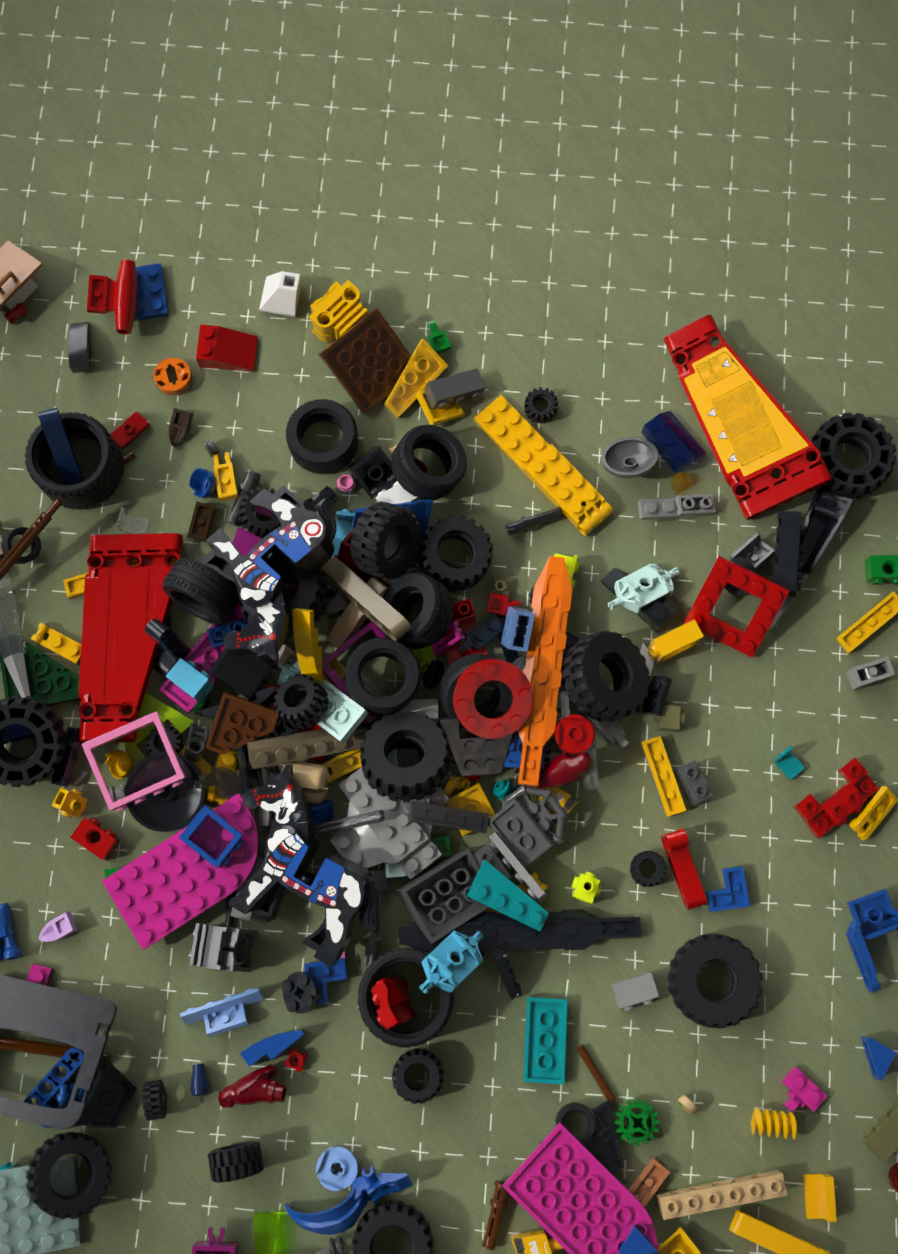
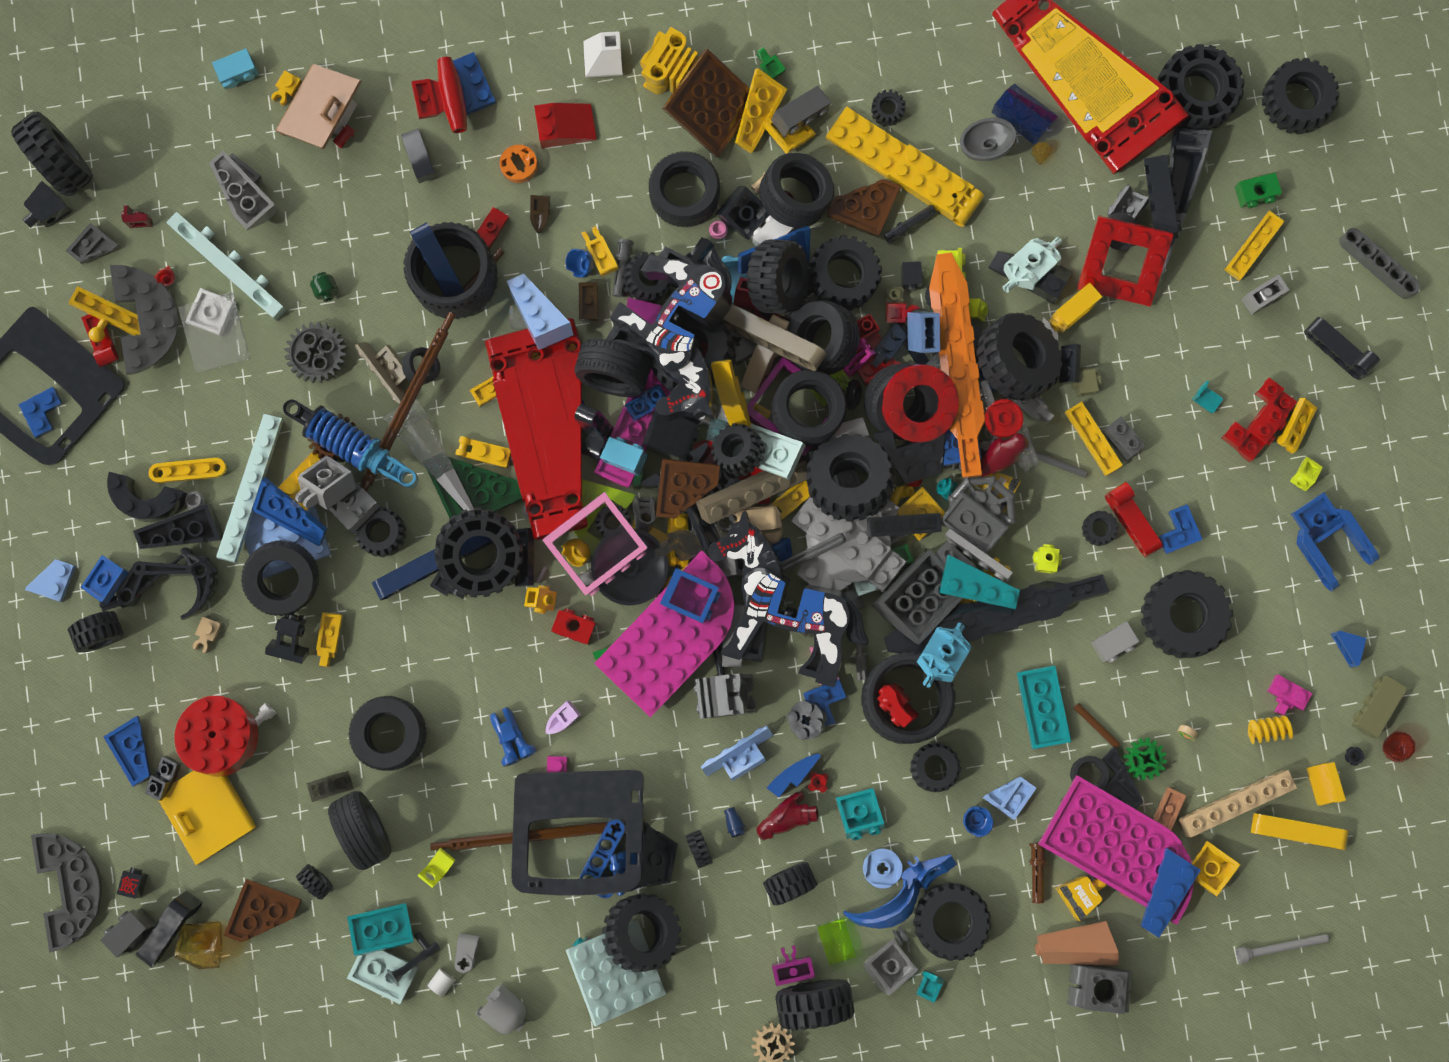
camera: 15 degrees left, 5 degrees up
dark grey bush [202,438,219,457] -> none
black hinge [491,946,522,1000] -> none
light grey slope [637,494,716,521] -> none
none -> light blue wedge [506,274,573,350]
none -> reddish brown plate [827,179,900,238]
none -> teal plate [836,788,885,841]
none -> black brick [901,262,922,292]
none -> blue hair [963,805,994,837]
none -> neon yellow bracket [969,299,988,322]
none -> light blue wing [983,777,1036,820]
none -> dark grey bar [1031,450,1087,478]
none -> neon yellow bracket [1290,457,1323,491]
none -> black plate [1345,747,1364,766]

